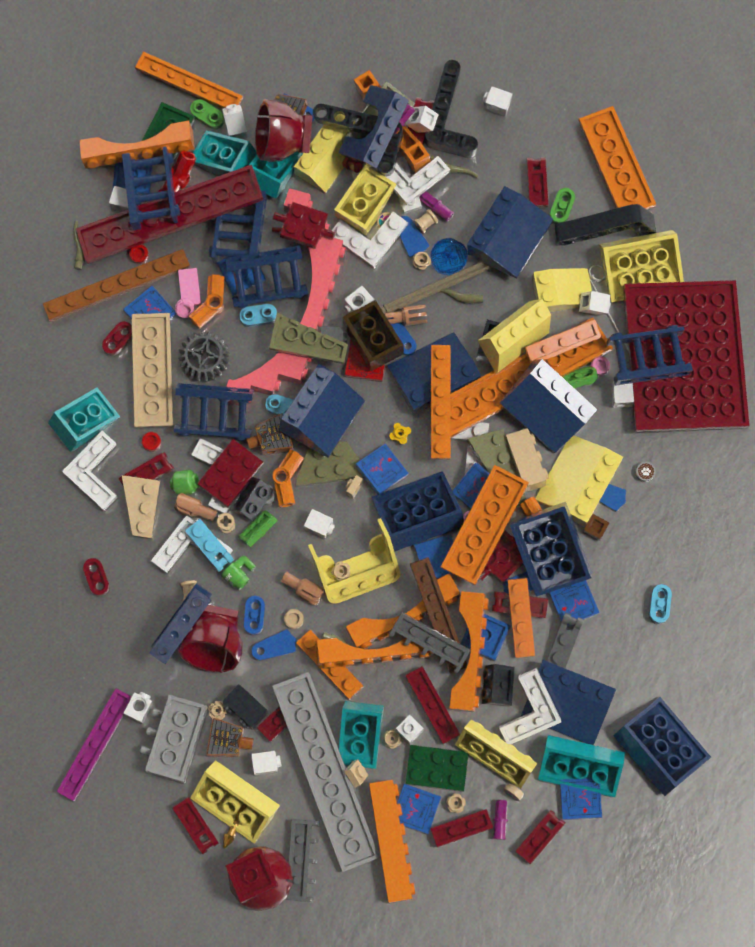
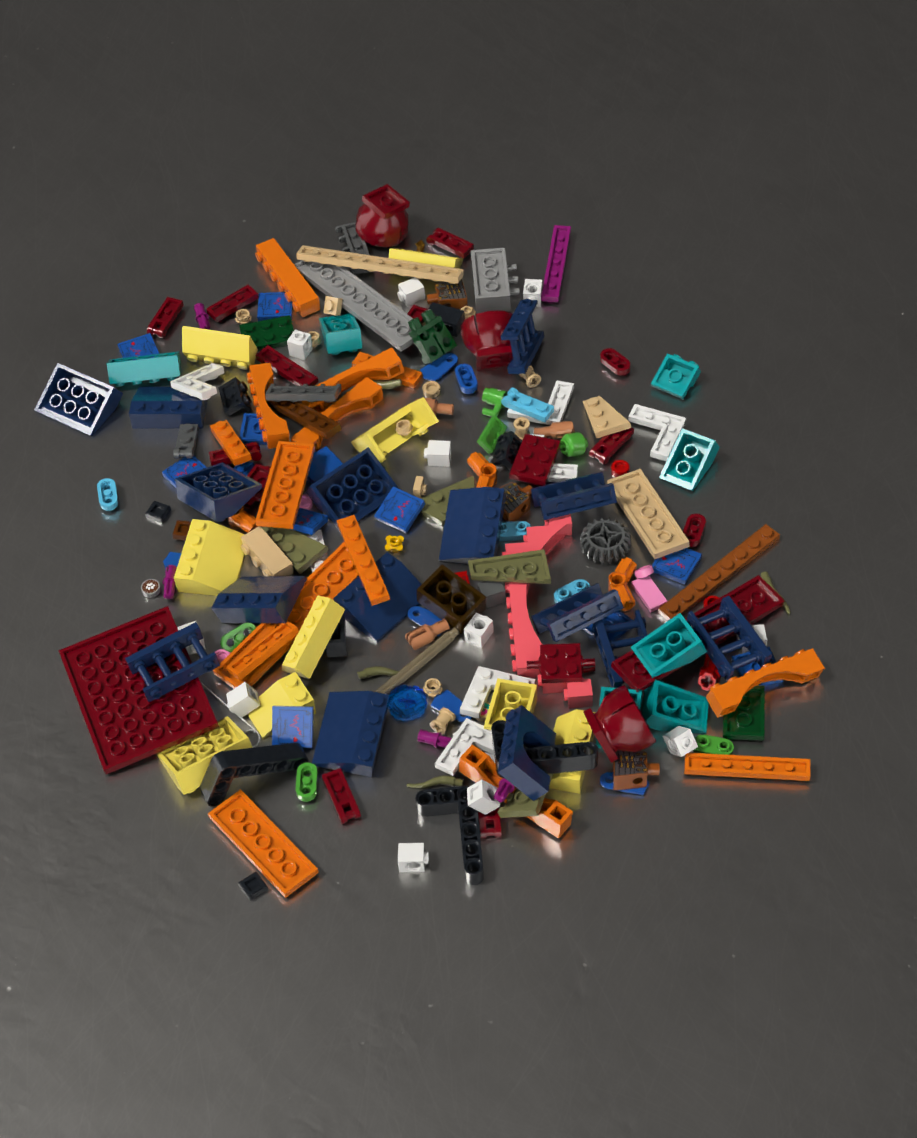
camera: 165 degrees right, 25 degrees down
none -> black tile [145,501,171,523]
none -> magenta axle [162,565,177,600]
none -> black tile [238,872,268,901]
none -> tile [272,705,314,748]
none -> tan plate [296,245,464,284]
none -> dark green hips [408,309,457,364]
none -> teal slope [631,613,707,678]
none -> teal plate [651,353,701,399]

